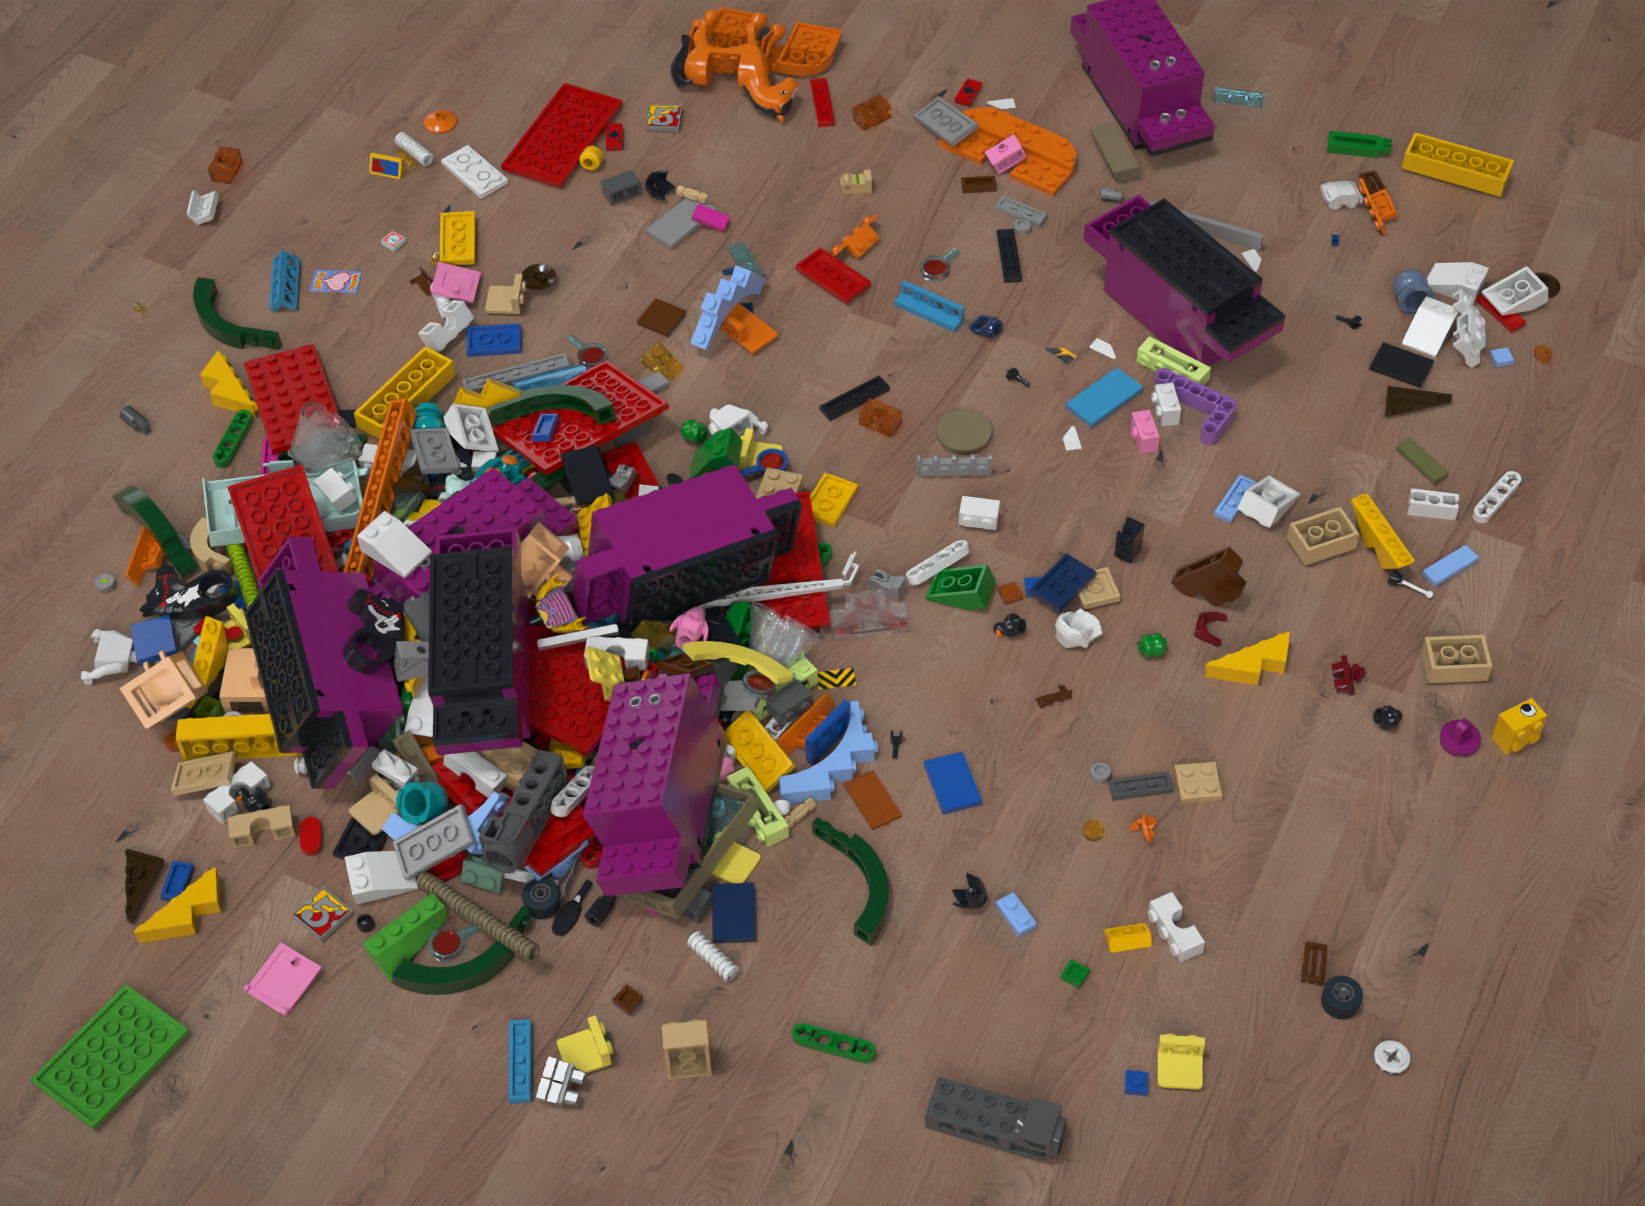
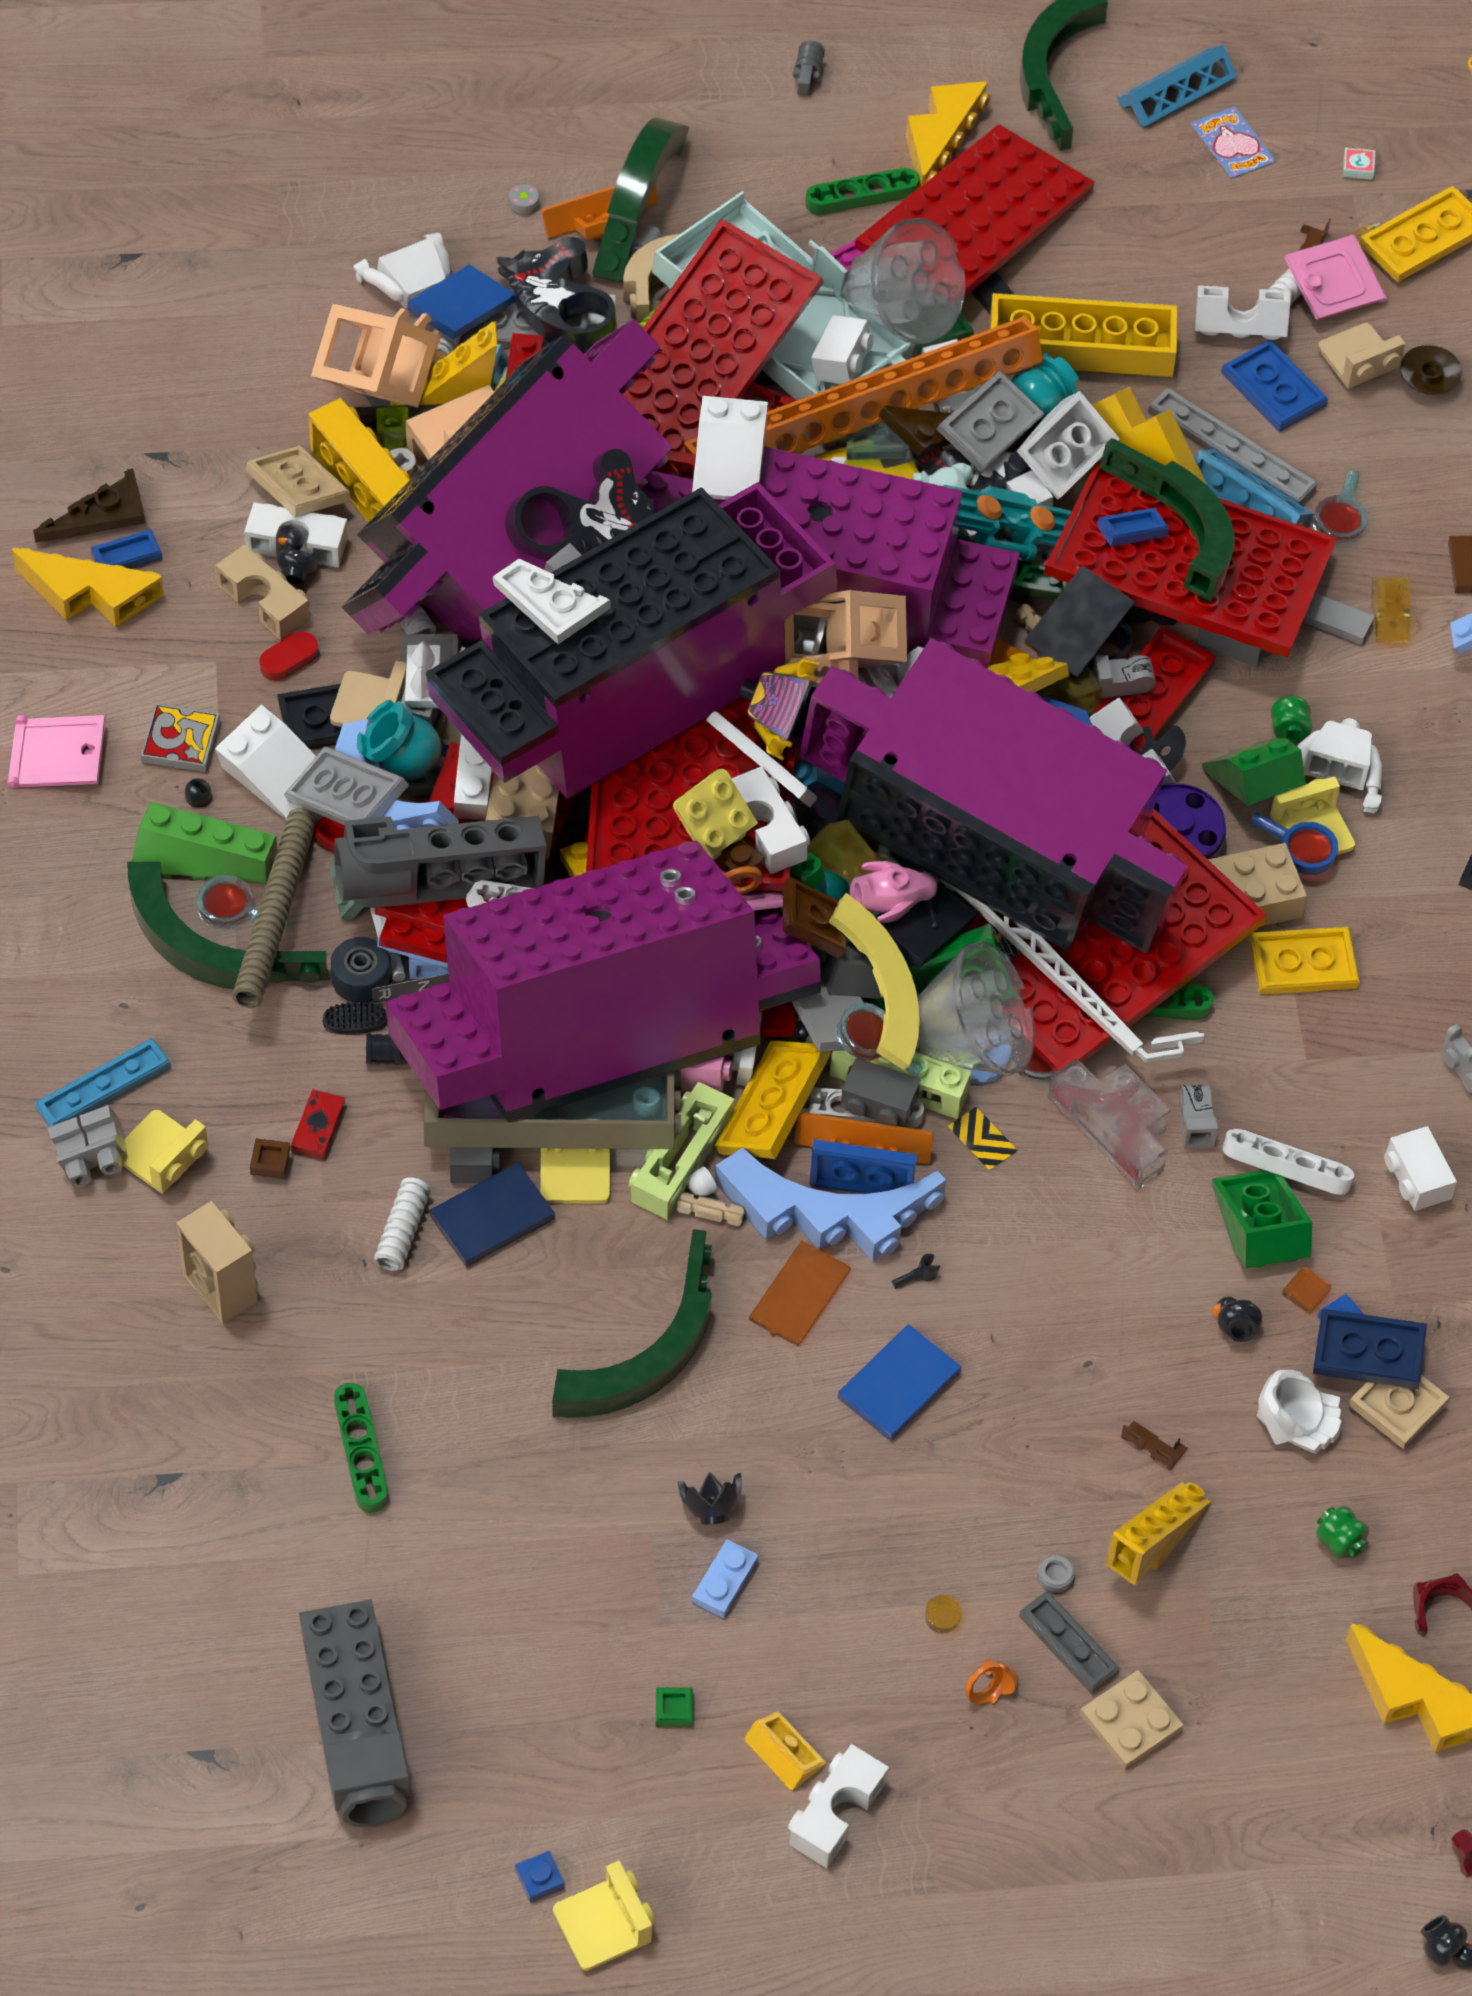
camera: 55 degrees right, 5 degrees up
none -> red tile [291,1089,345,1160]
none -> white wing [493,559,611,644]
none -> yellow slope [1106,1482,1211,1586]

